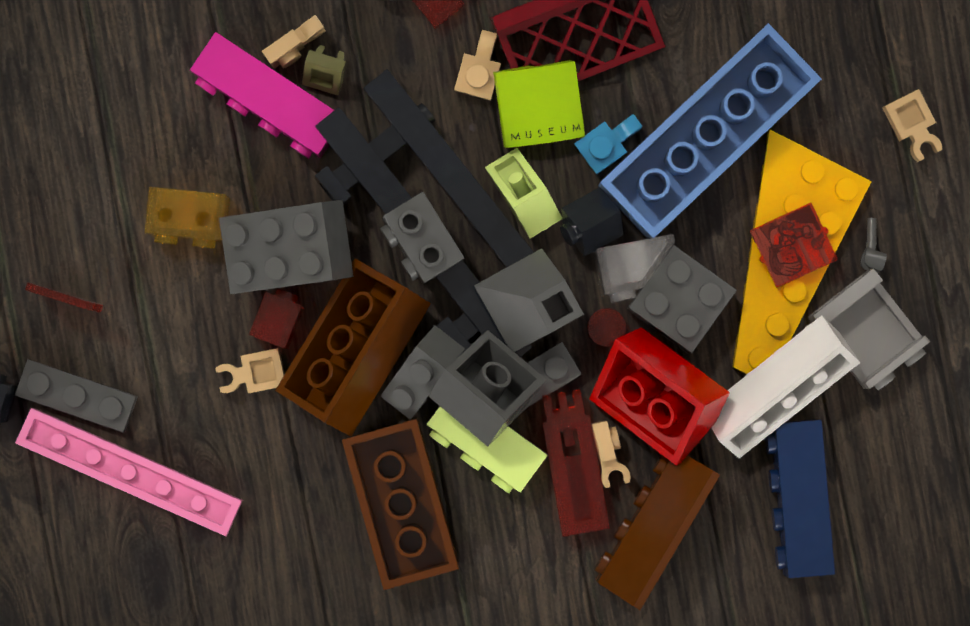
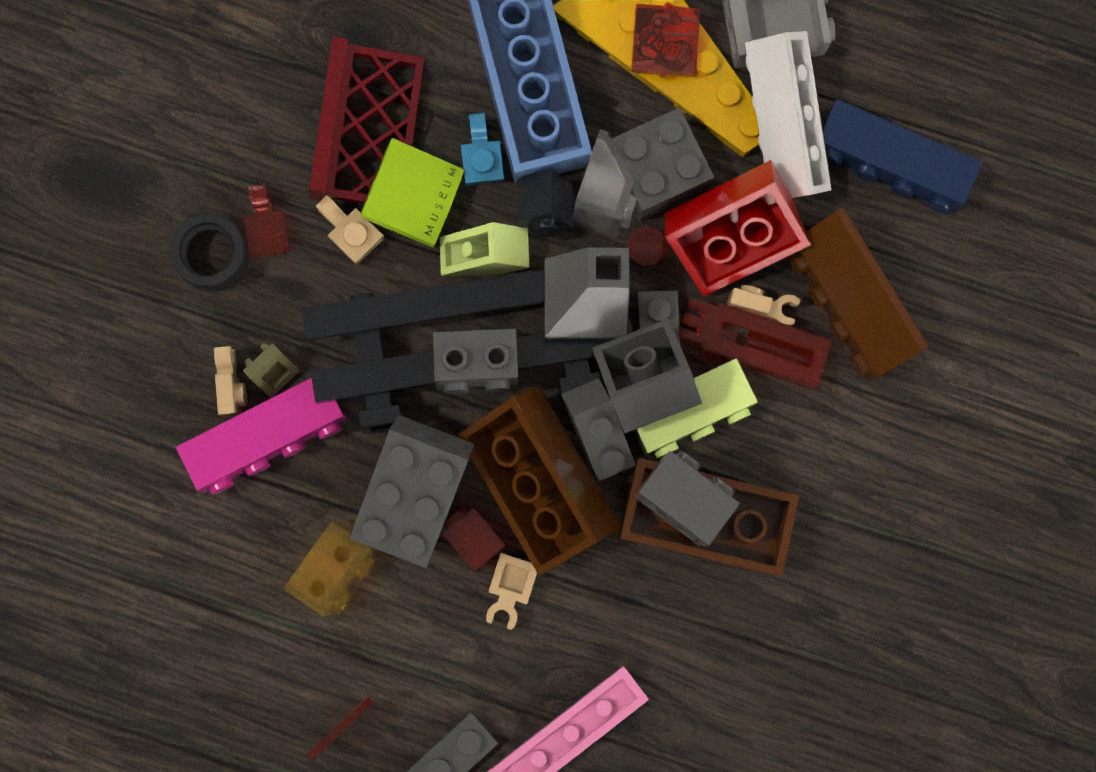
camera: 65 degrees left, 5 degrees down
none -> dark grey brick [633,451,740,547]

